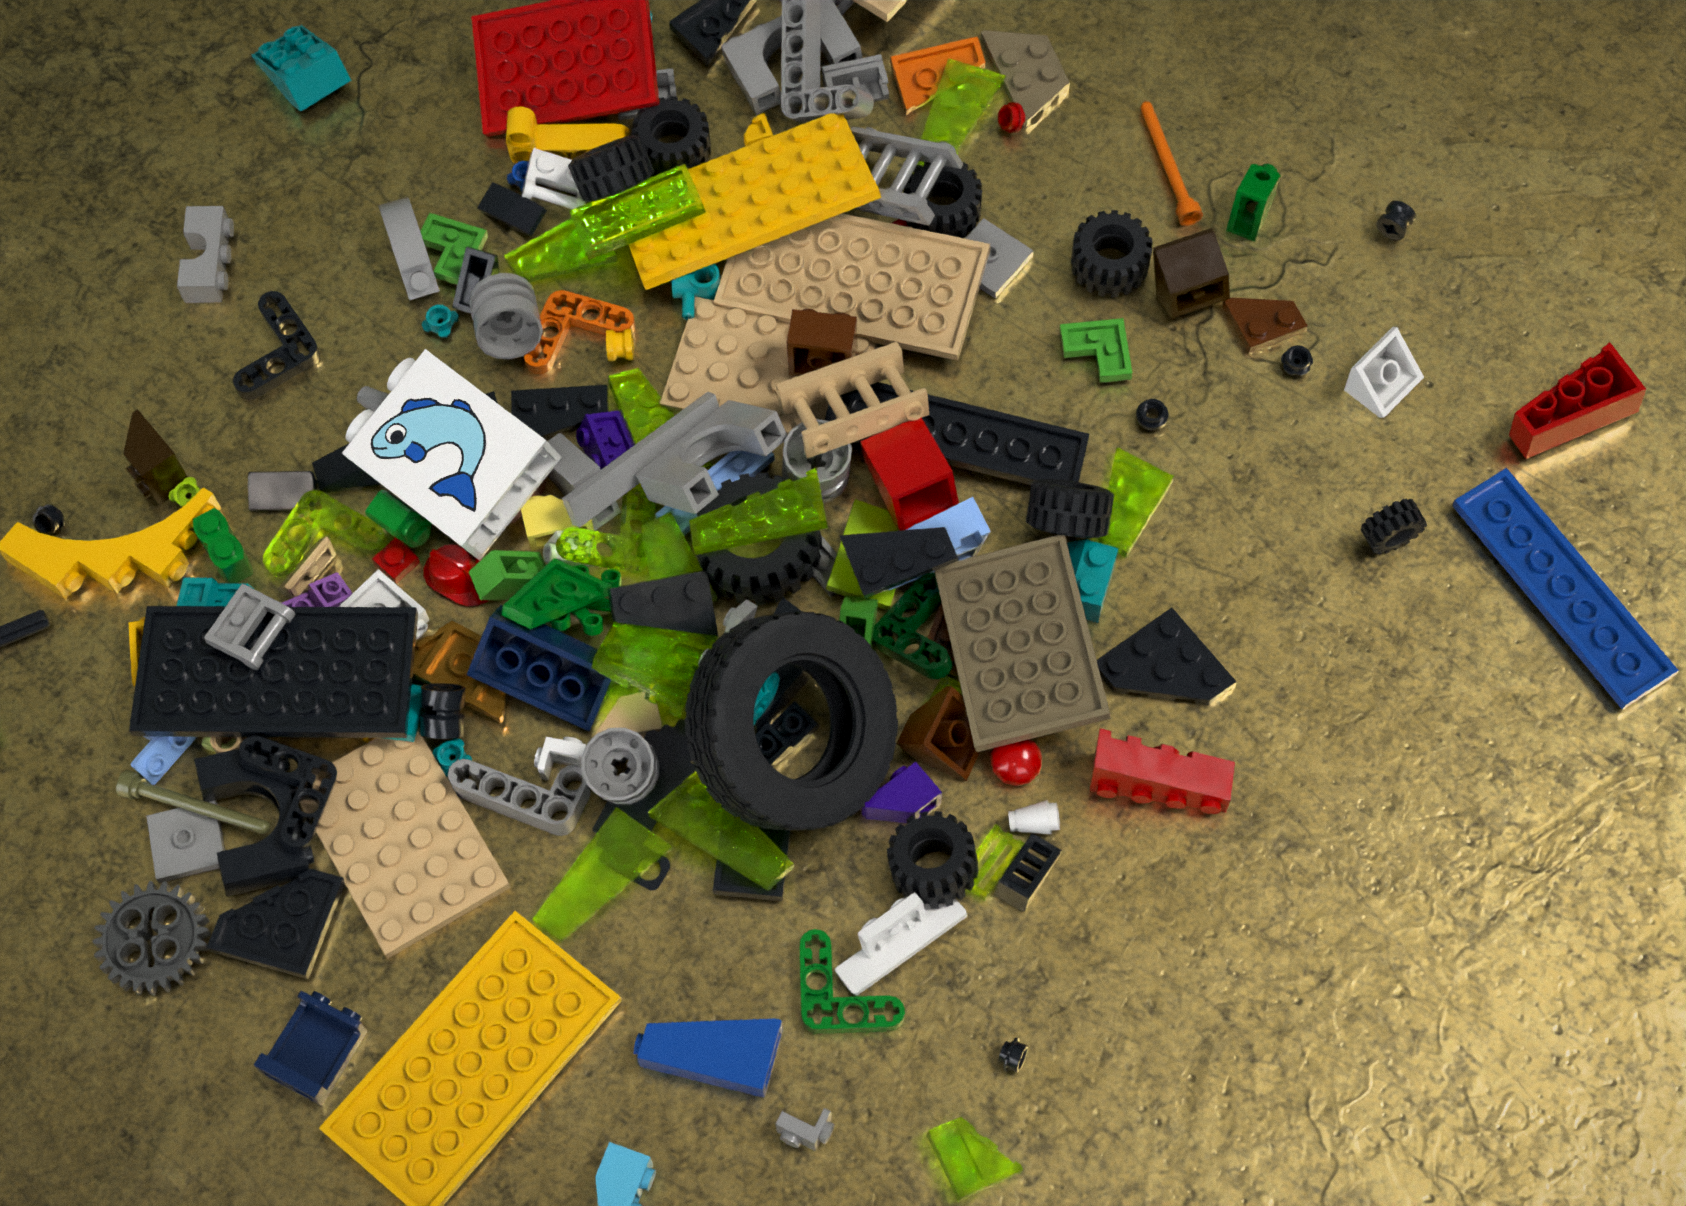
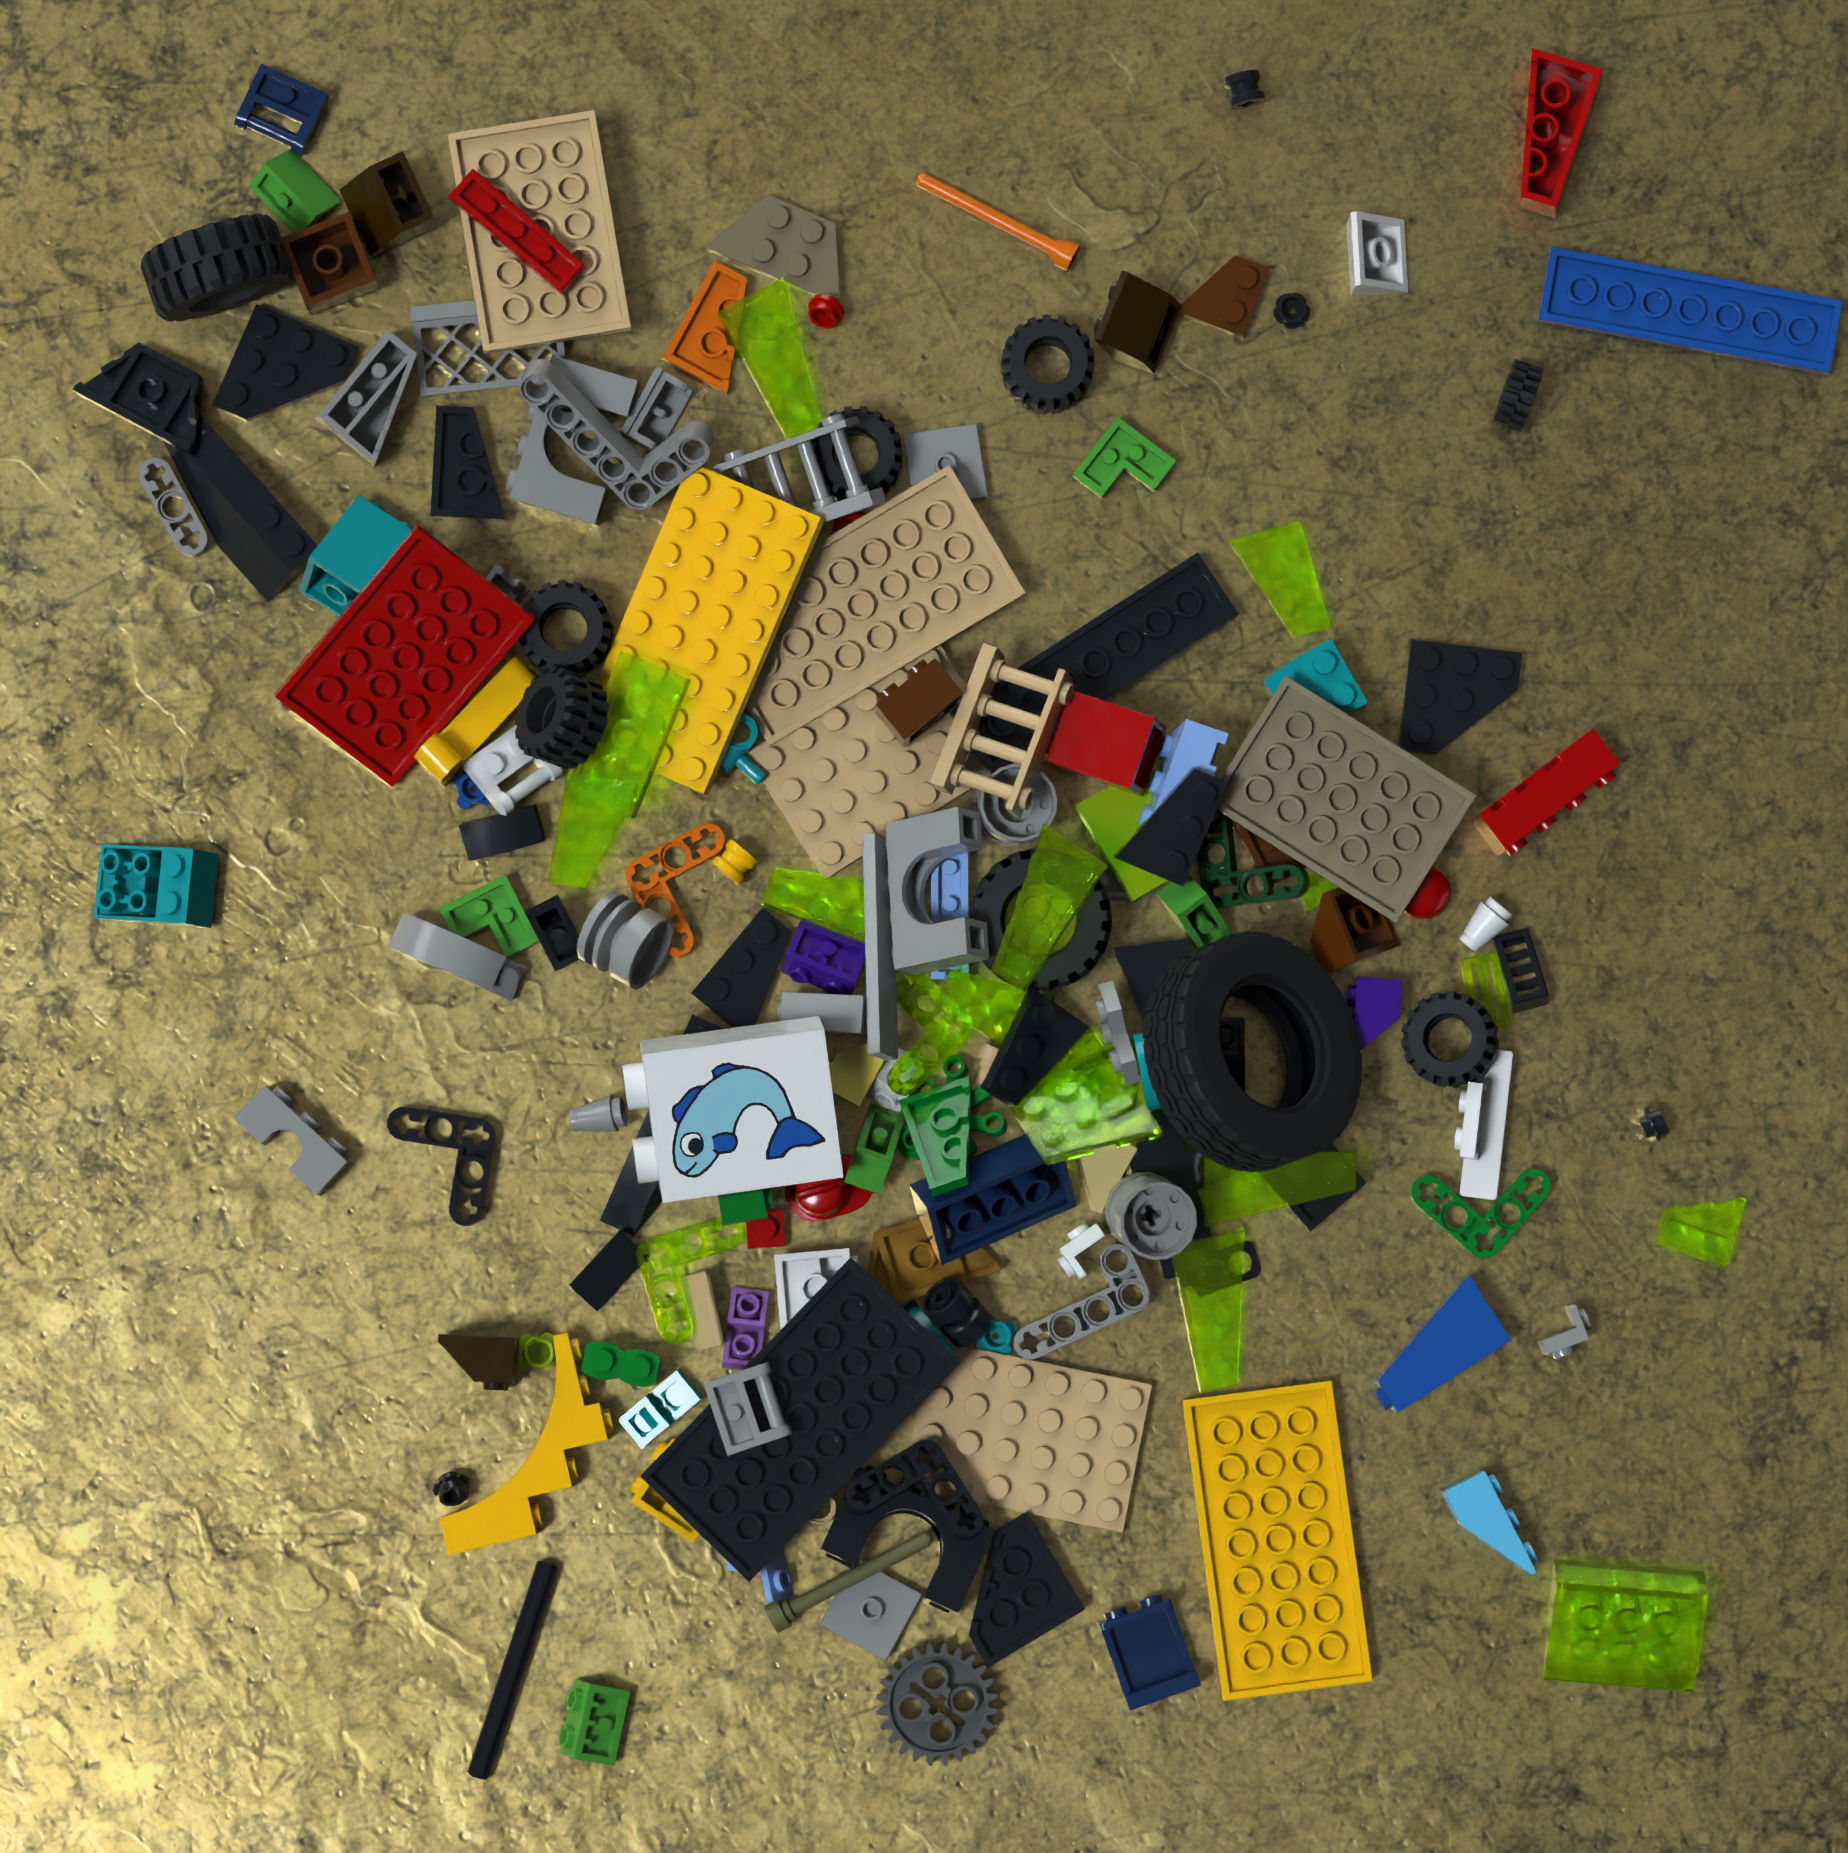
camera: 55 degrees left, 20 degrees up
teal plate [422,305,459,338] -> none
yellow tile [744,113,774,147] -> none
black tyre [1026,479,1114,538] -> none
black plate [1136,399,1169,430] -> none
green torso [1226,164,1281,241] -> none

